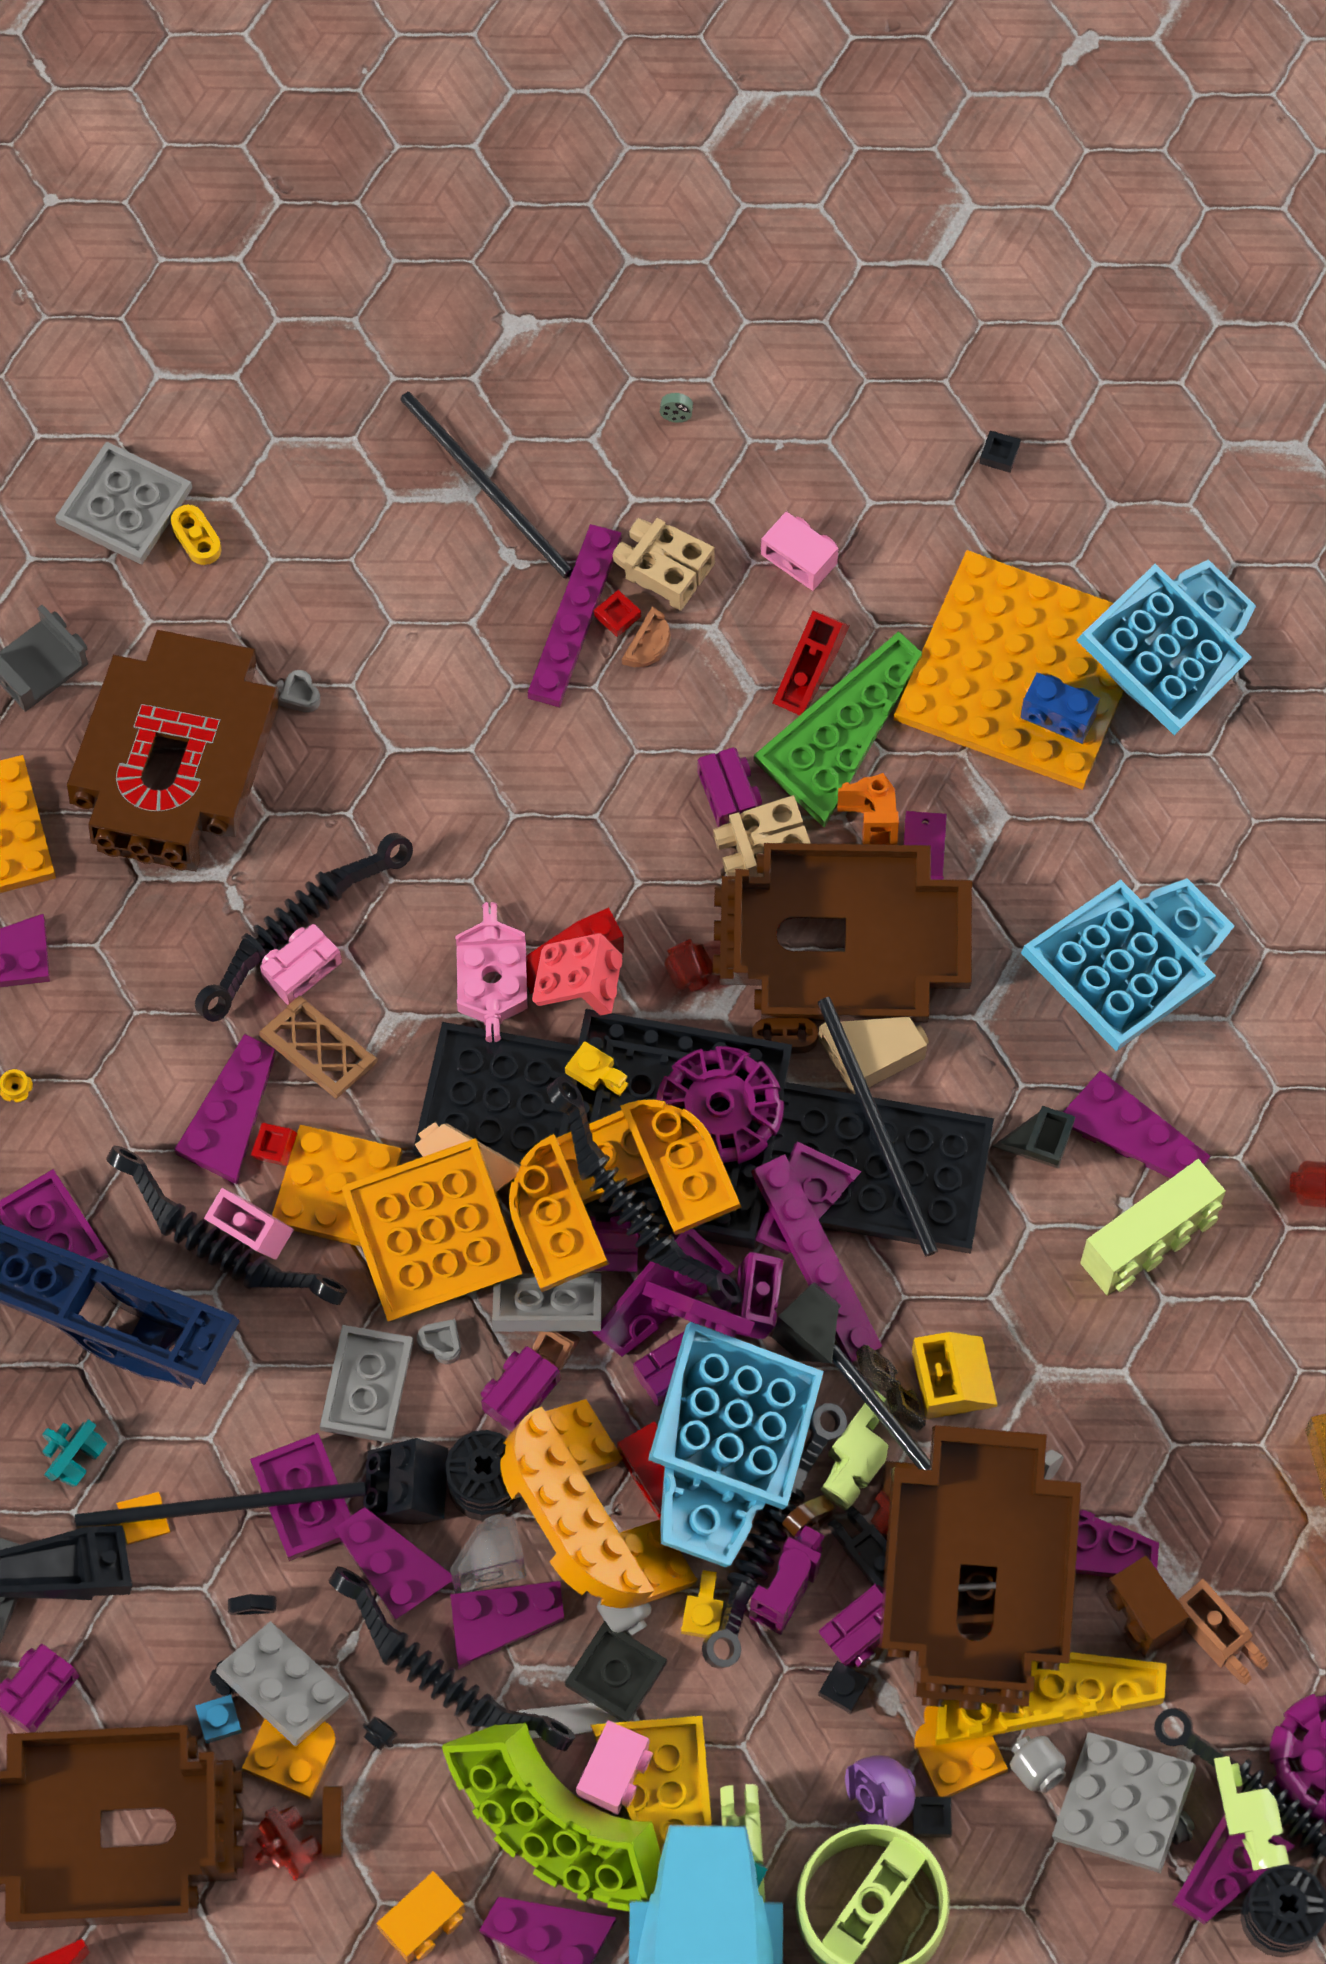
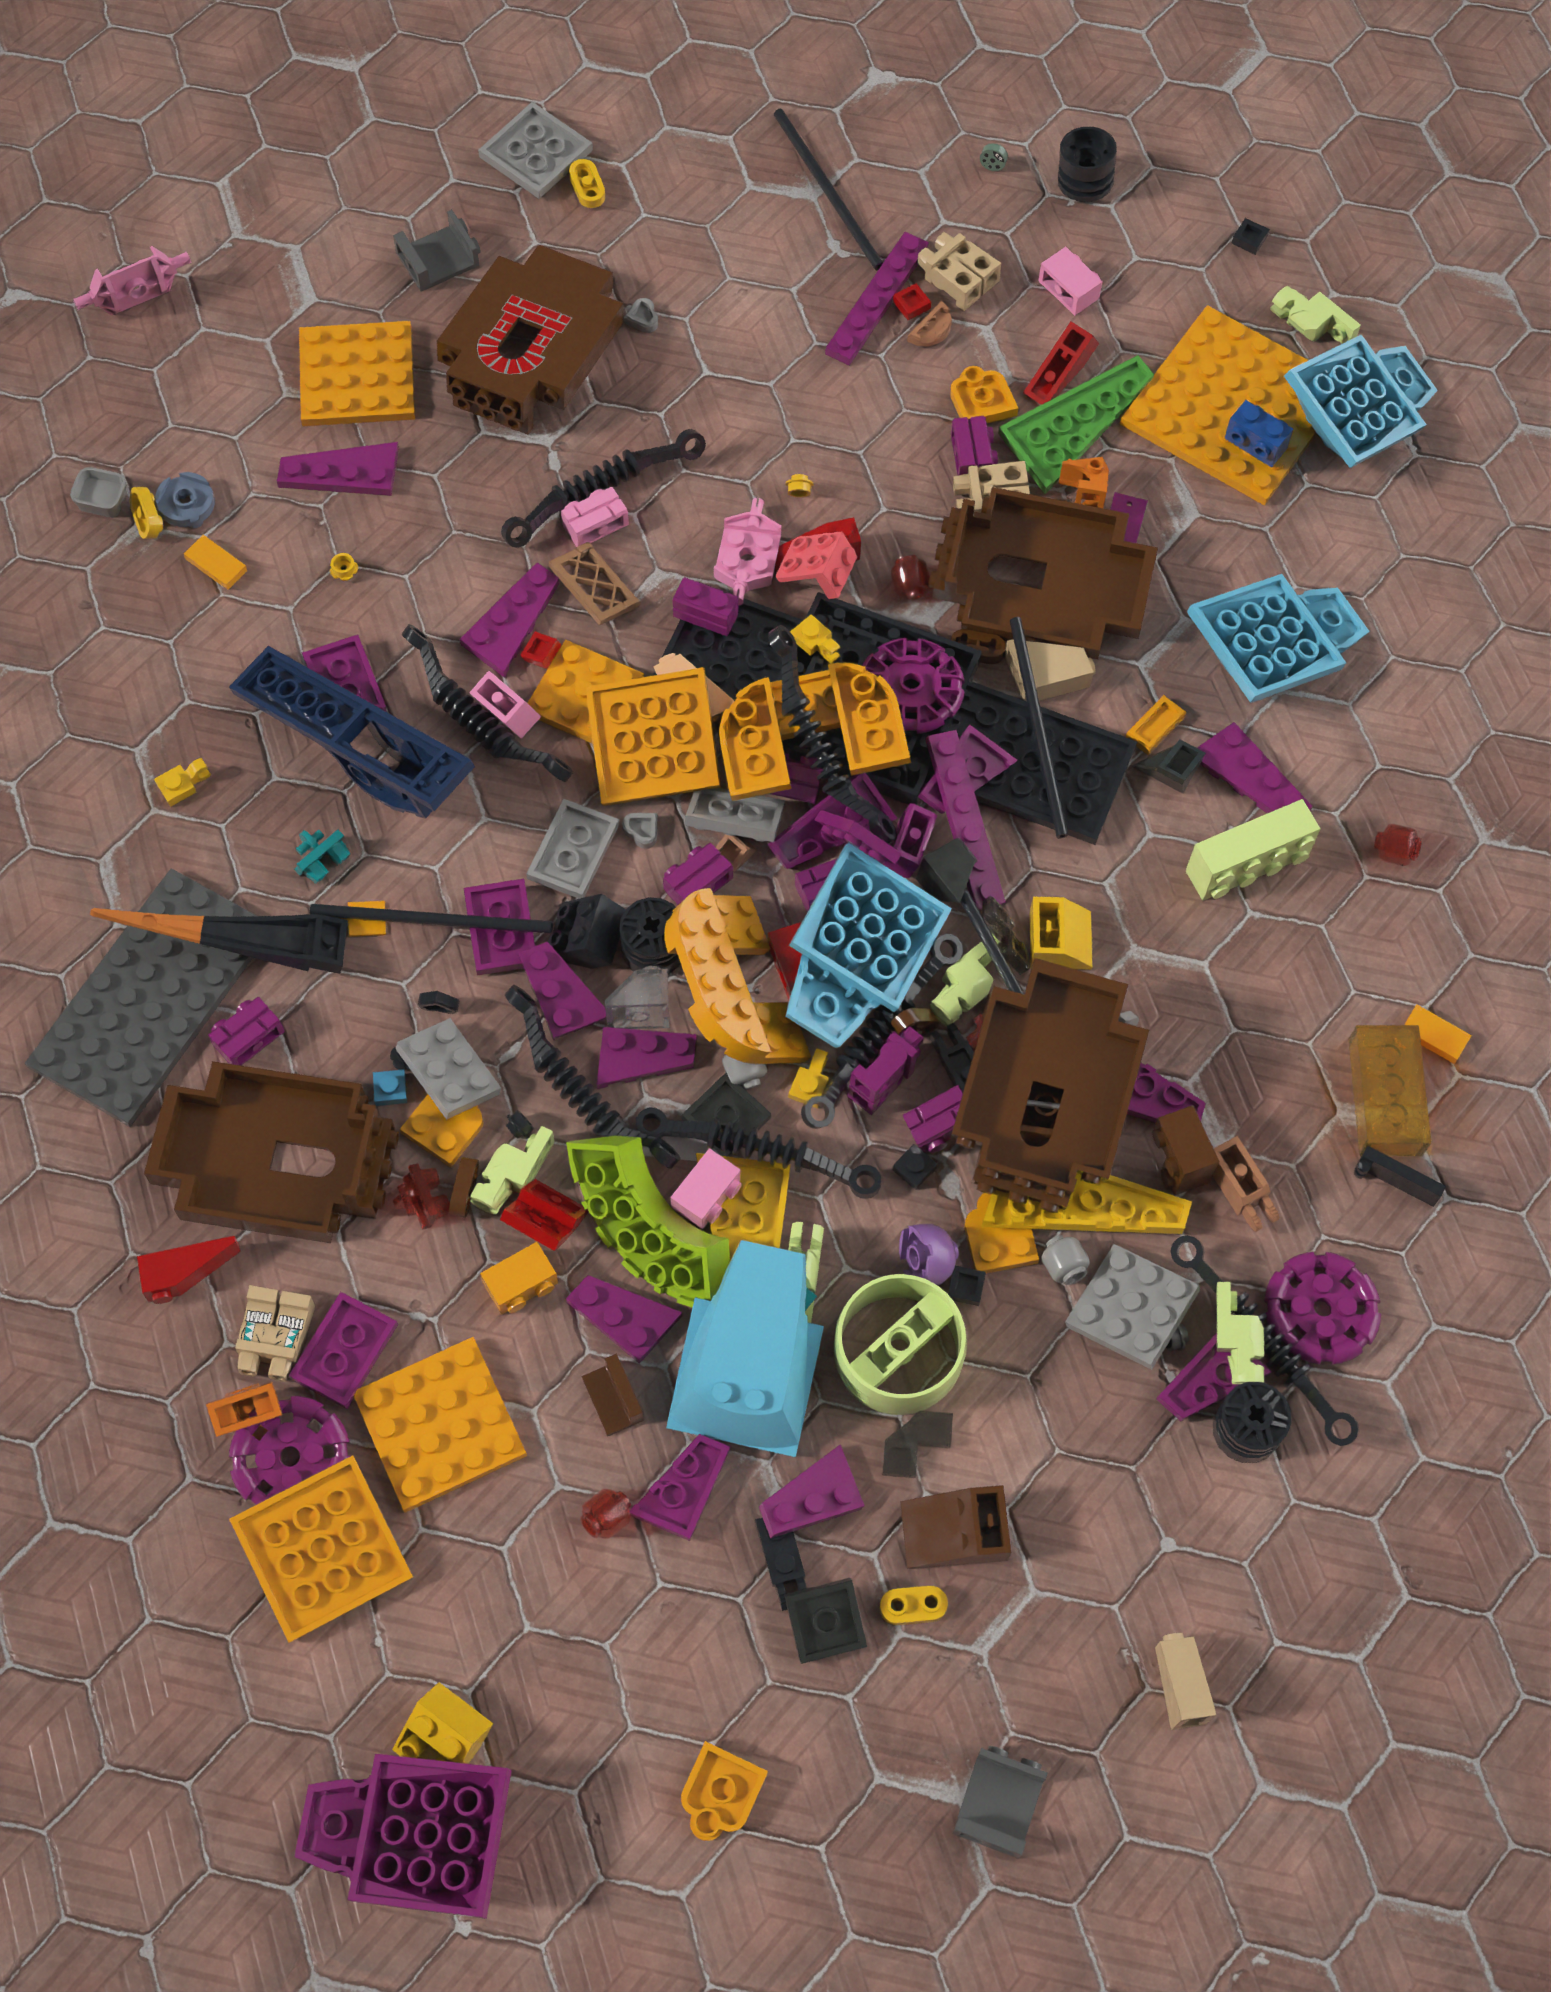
camera: 10 degrees right, 0 degrees up
none -> yellowish green plate [469,1126,555,1214]
none -> red slope [500,1179,588,1251]
none -> black piece [636,1107,881,1199]
none -> magenta brick [672,577,738,636]
none -> yellow plate [785,474,814,498]
none -> light orange plate [950,366,1019,423]
none -> black wheel [1058,127,1117,202]
none -> light orange tile [1125,695,1187,755]
none -> yellowish green plate [1270,286,1361,344]

